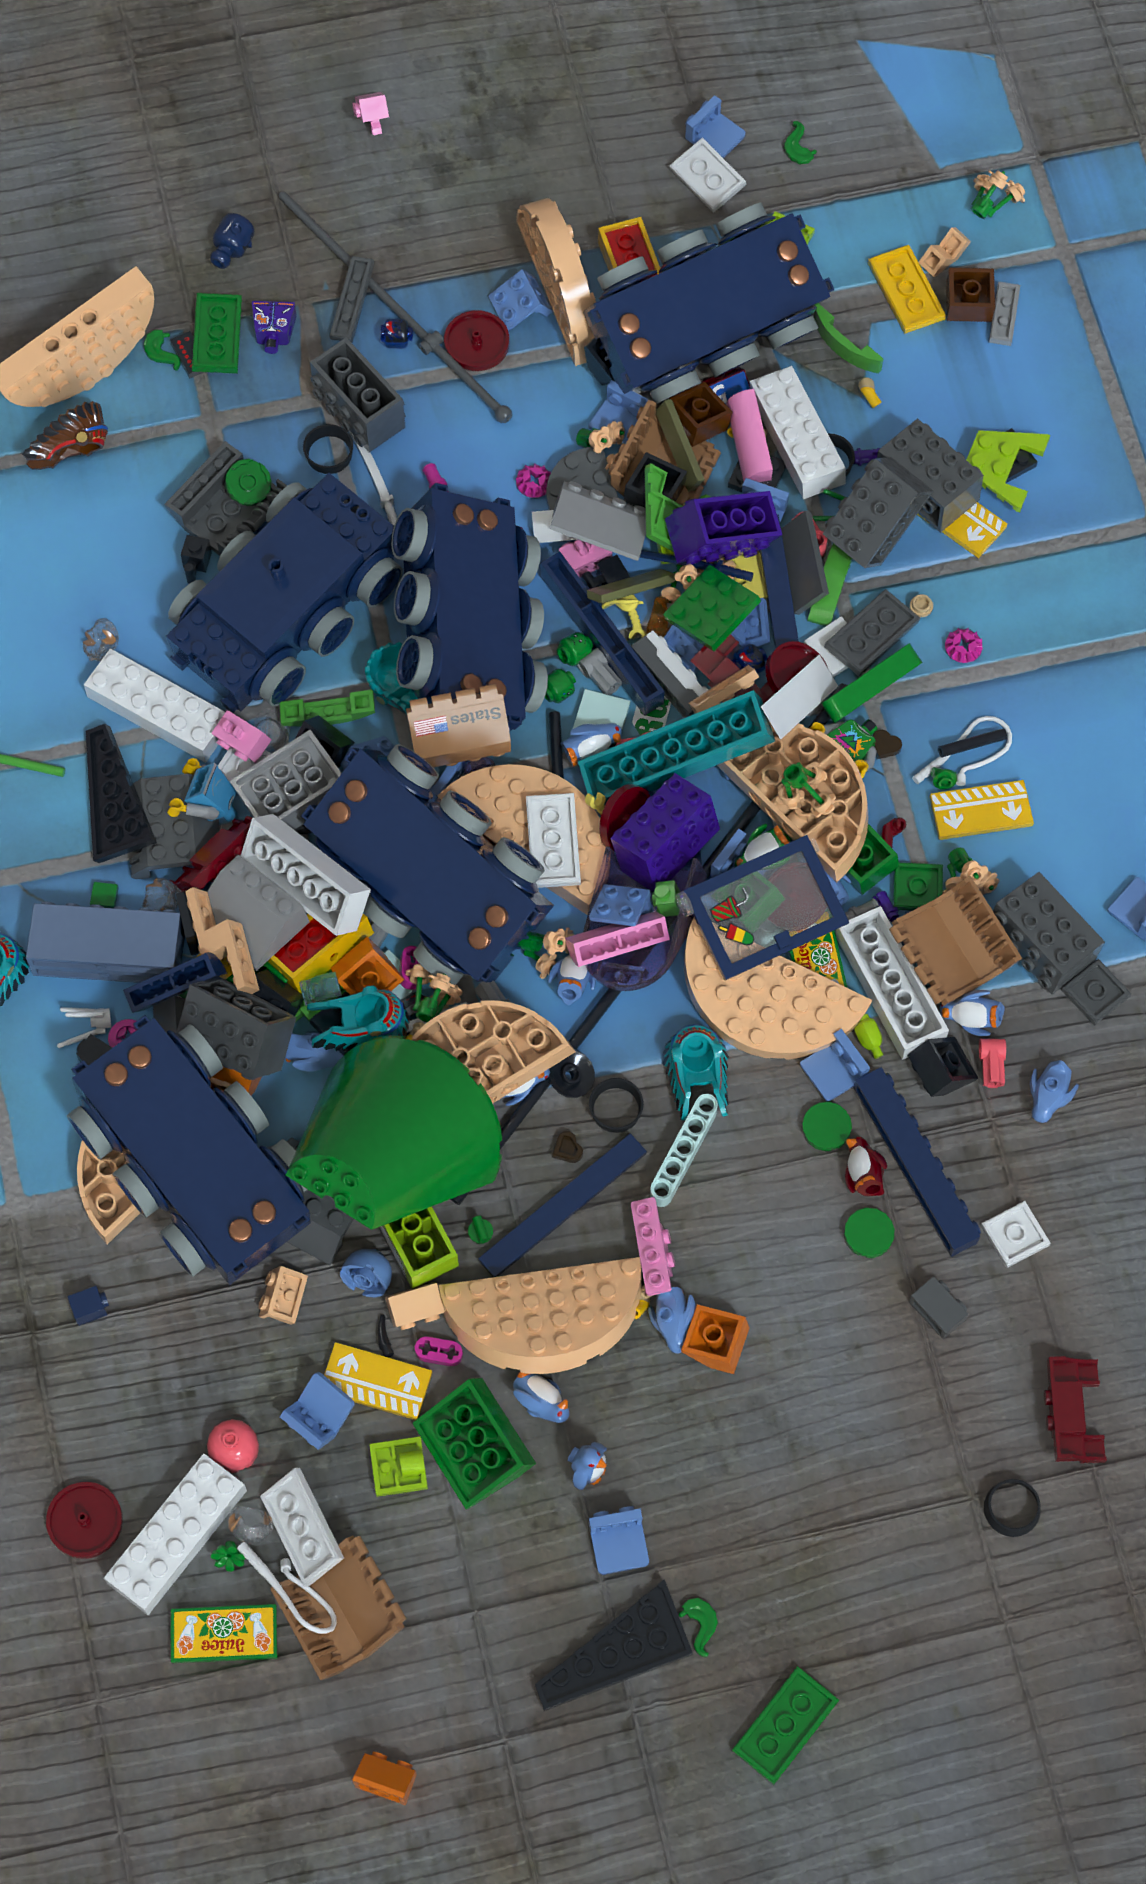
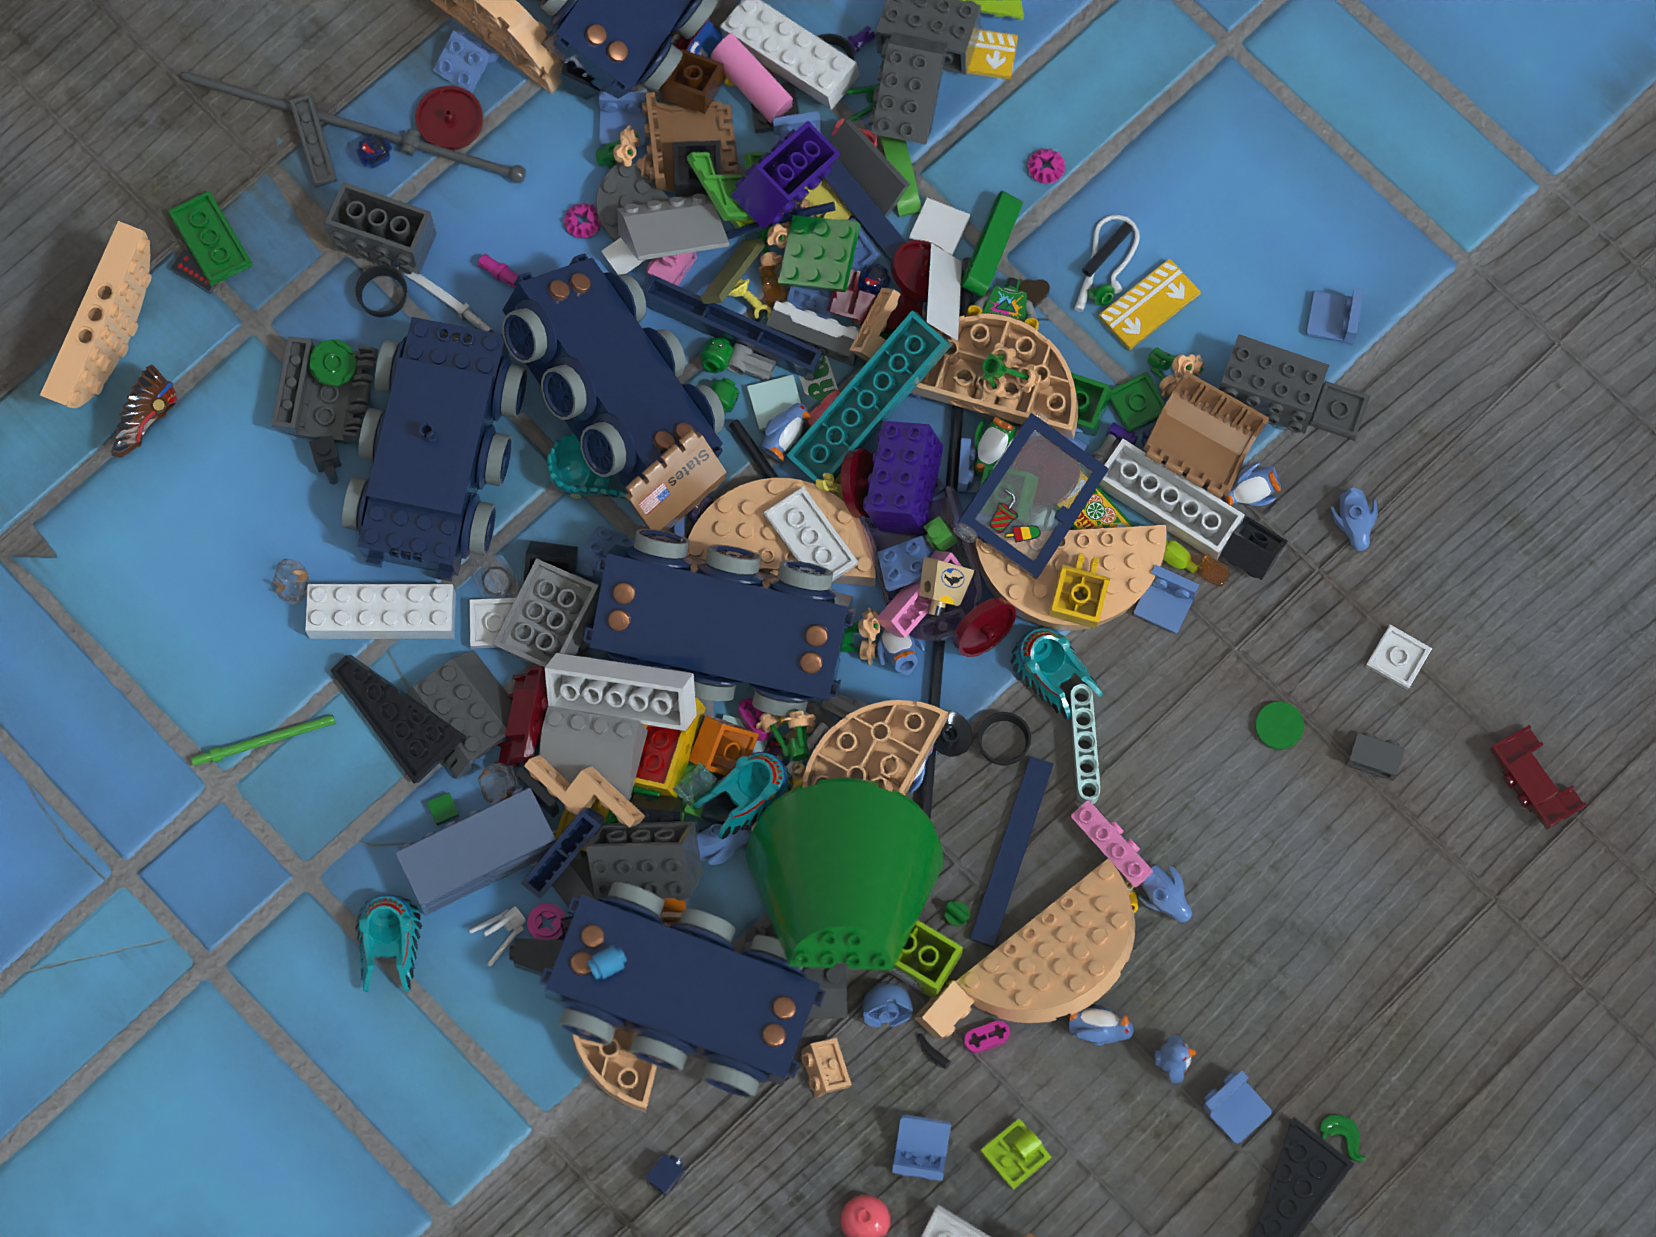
camera: 30 degrees left, 5 degrees up
green piece [144,330,181,371] -> none
dark azure torso [167,758,238,822] -> none
dark blue piece [210,213,254,269] -> none
bright pink brick [211,710,272,763] -> none
dark purple torso [252,301,297,354] -> none
bright green slope [280,689,375,727] -> none
yellow tile [324,1342,433,1420] -> none
green slope [412,1378,536,1509] -> none
dark brown tile [552,1131,583,1163] -> none
black brick [582,555,630,589] -> none
olive tile [656,399,704,492] -> none
orange slope [681,1304,749,1374] -> none
green tile [732,1666,839,1785] -> none
green tile [802,1102,852,1151] -> none
dark grey tile [824,589,920,676] -> none
dark red animal [845,1137,887,1196] -> none
dark blue brick [853,1067,981,1257] -> none
dark red arm [881,817,906,848] -> none
tan plate [910,594,933,617] -> none
coral piece [979,1039,1006,1088] -> none
black tyre [984,1479,1041,1537] -> none
none -> dark azure brick [587,945,627,980]
none -> tan torso [919,557,974,617]
none -> dark red piece [953,597,1016,657]
none -> yellow hinge [1047,553,1110,628]
none -> clear orange hair [1196,554,1230,587]

